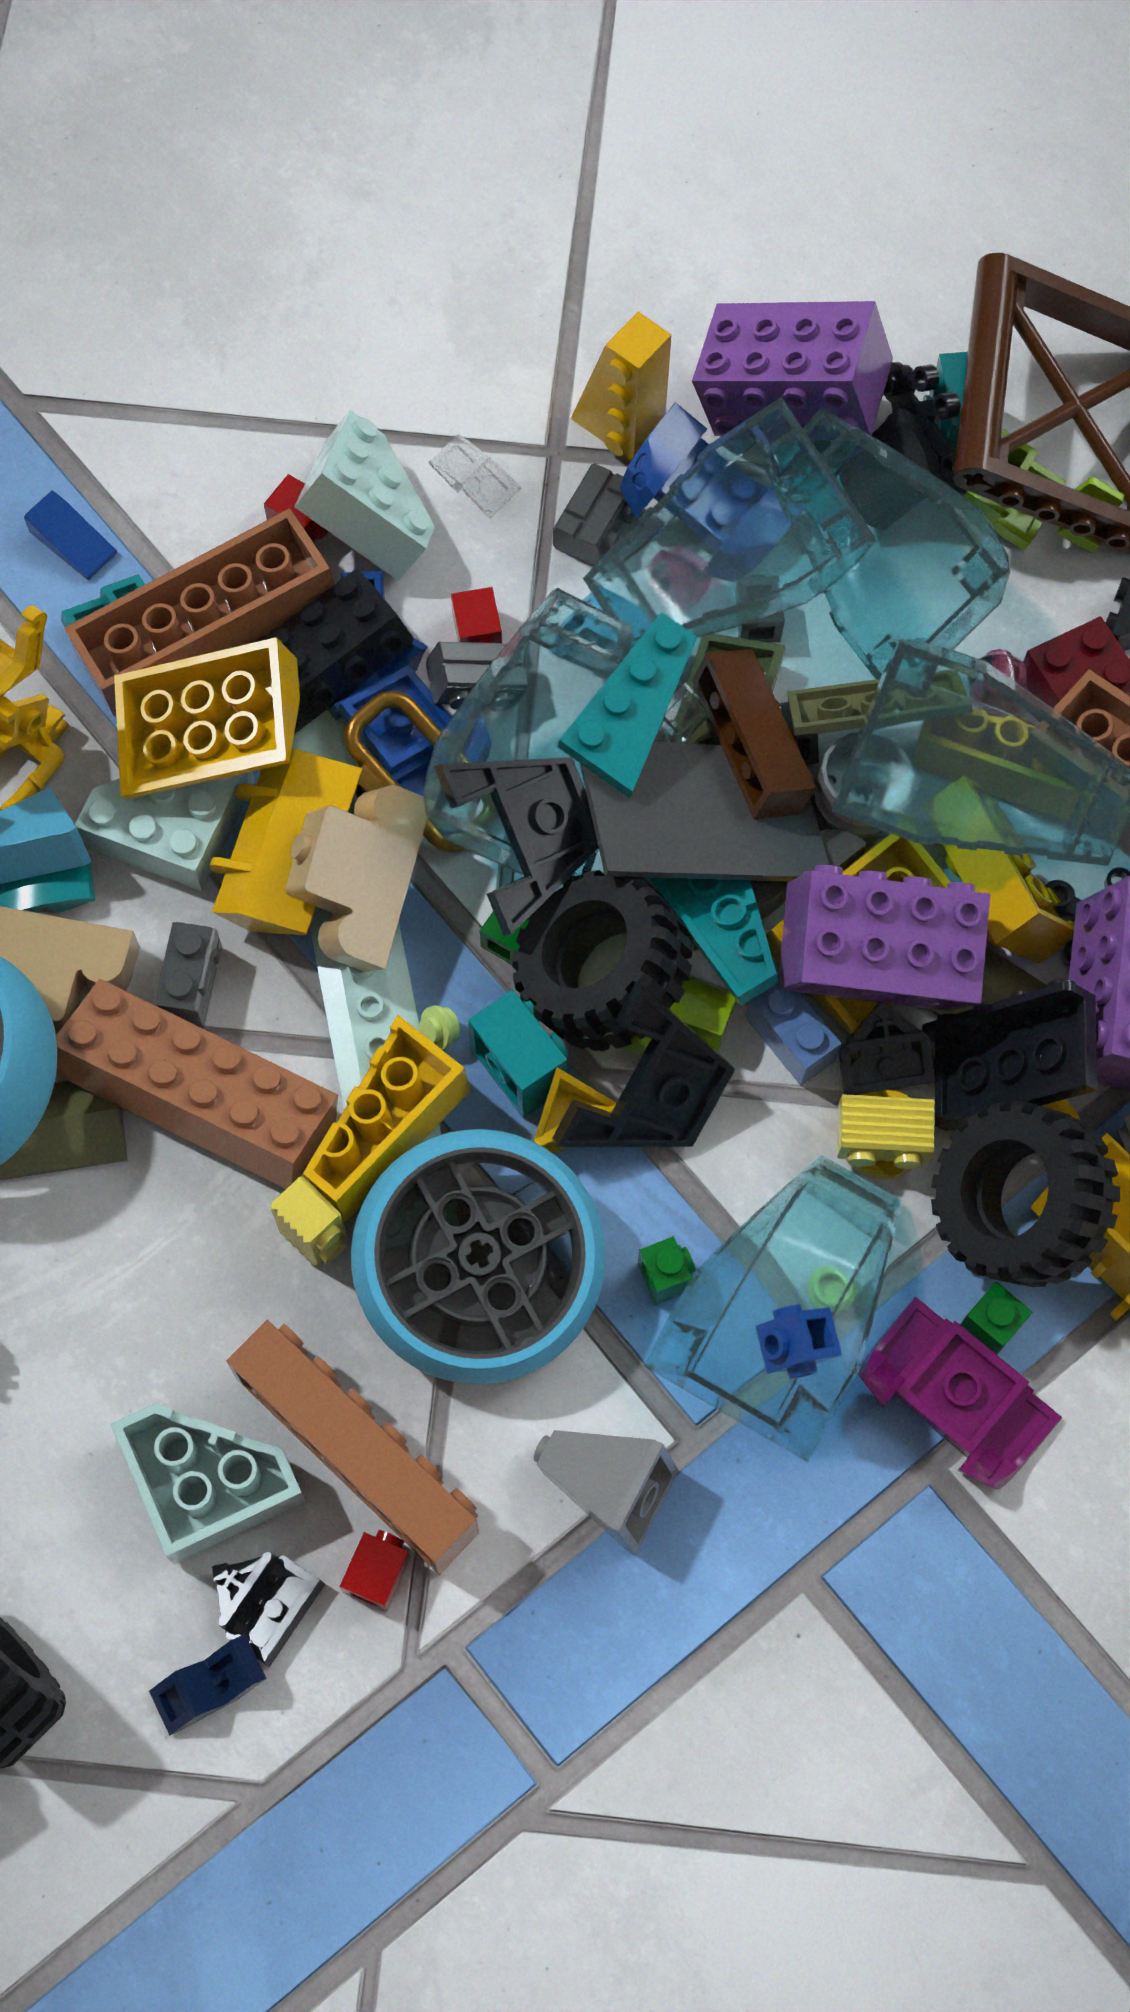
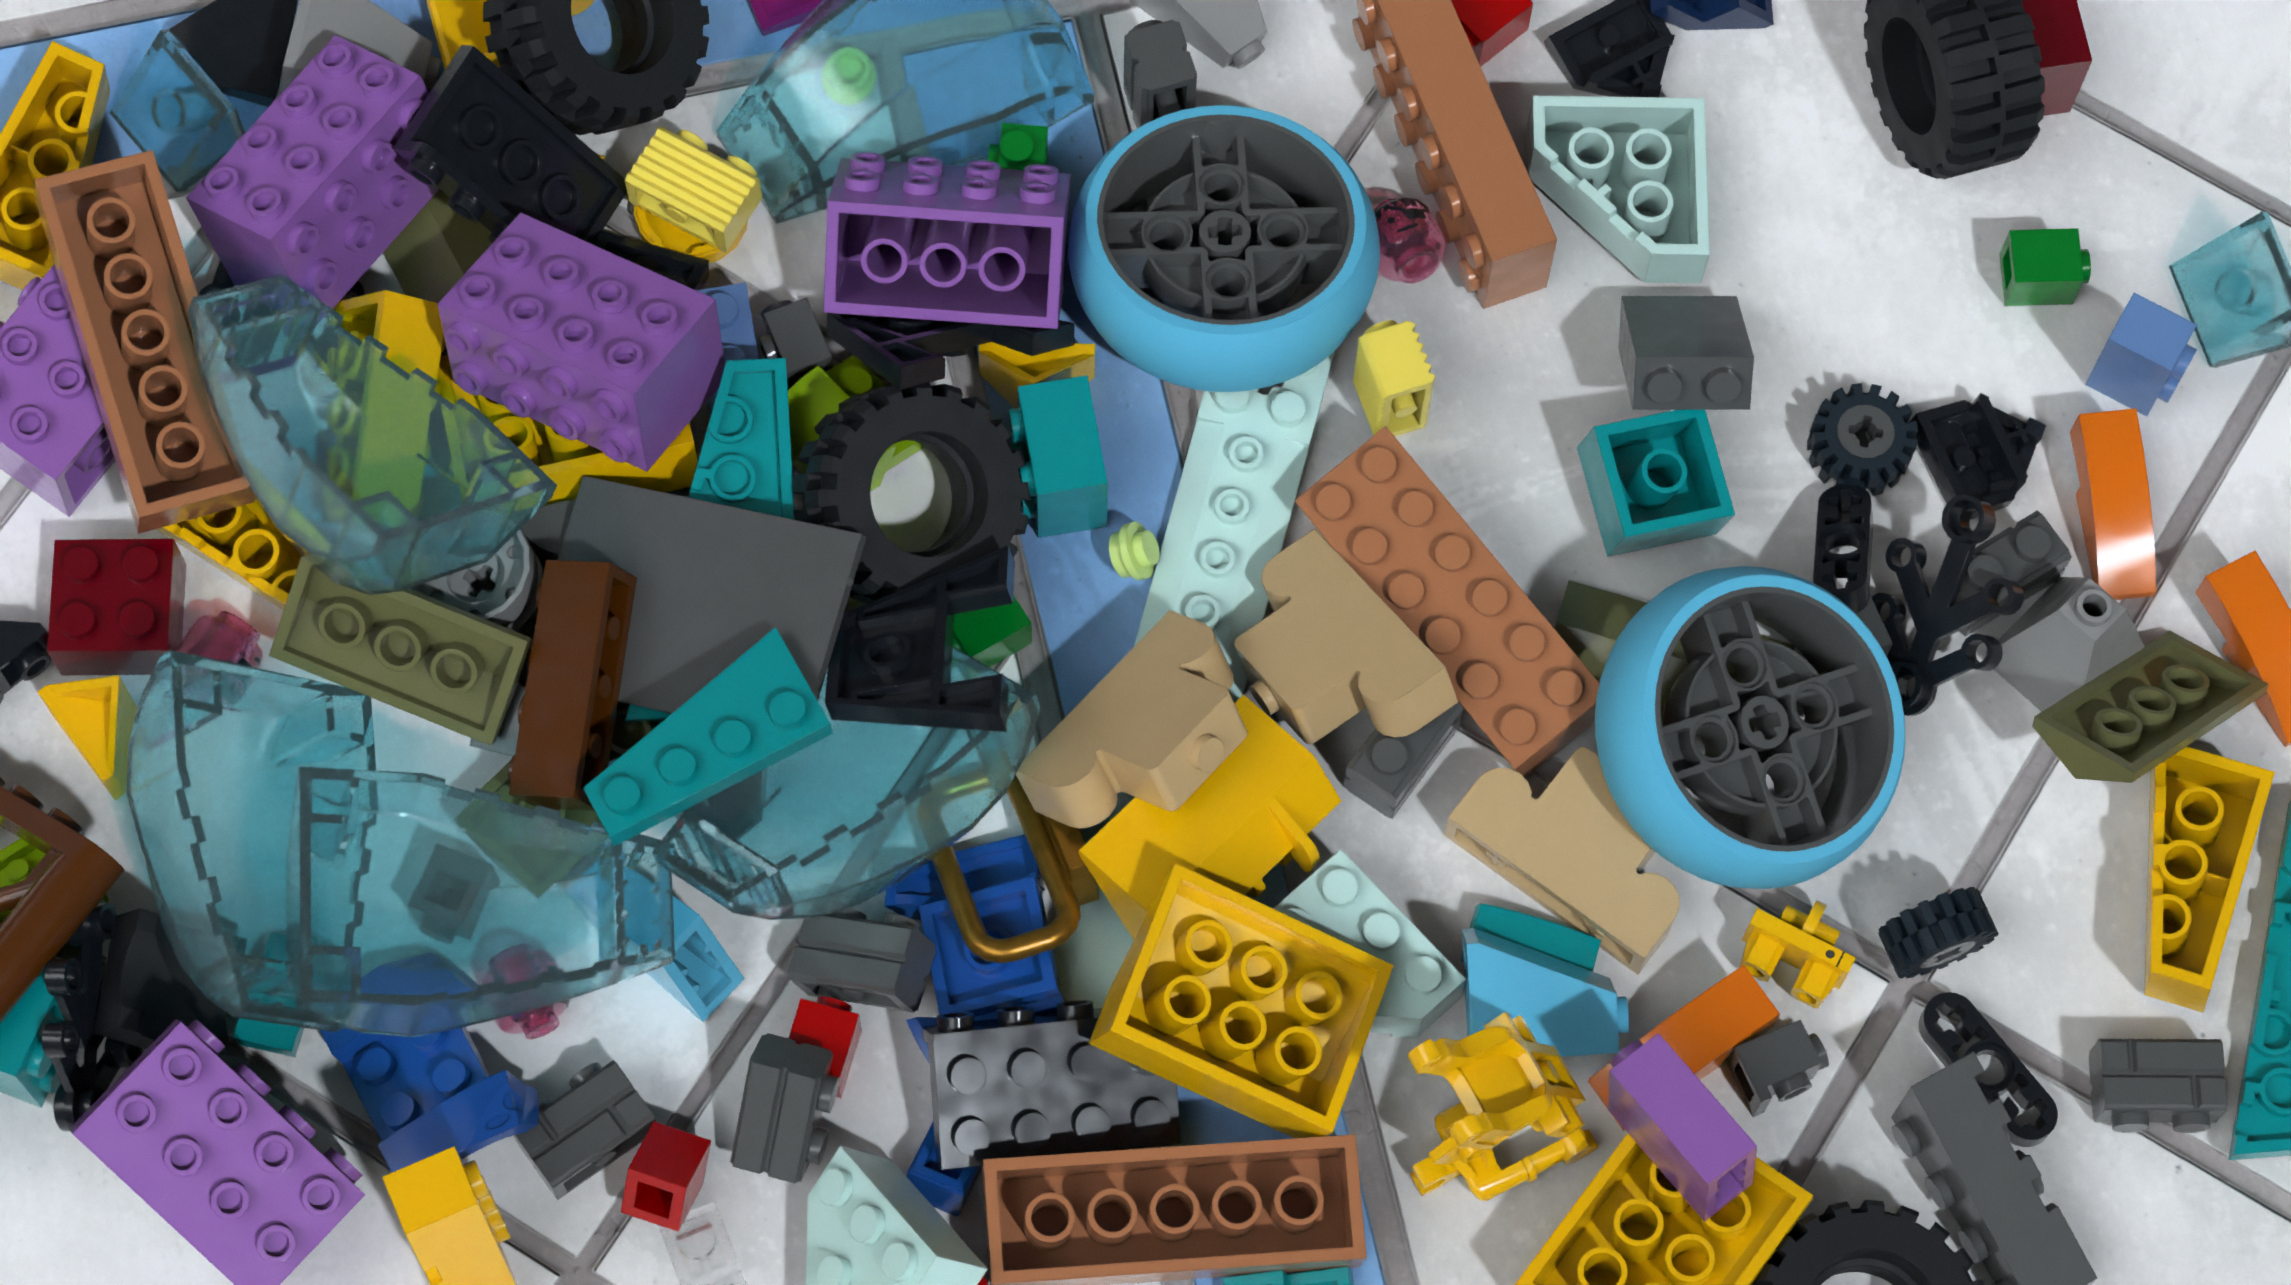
camera: 155 degrees left, 0 degrees up
yellow wedge [303,1015,471,1222] -> none
none -> yellow slope [37,675,141,800]
none -> red brick [621,1121,711,1232]
none -> dark grey brick [730,1033,840,1184]
none -> dark grey brick [758,297,833,390]
none -> medium lavender brick [823,152,1071,329]
none -> dark grey brick [1123,20,1197,128]
none -> tan brick [1234,529,1458,744]
none -> clear pink head [1374,198,1446,284]
none -> teal brick [1577,410,1735,557]
none -> dark grey brick [1618,296,1754,410]

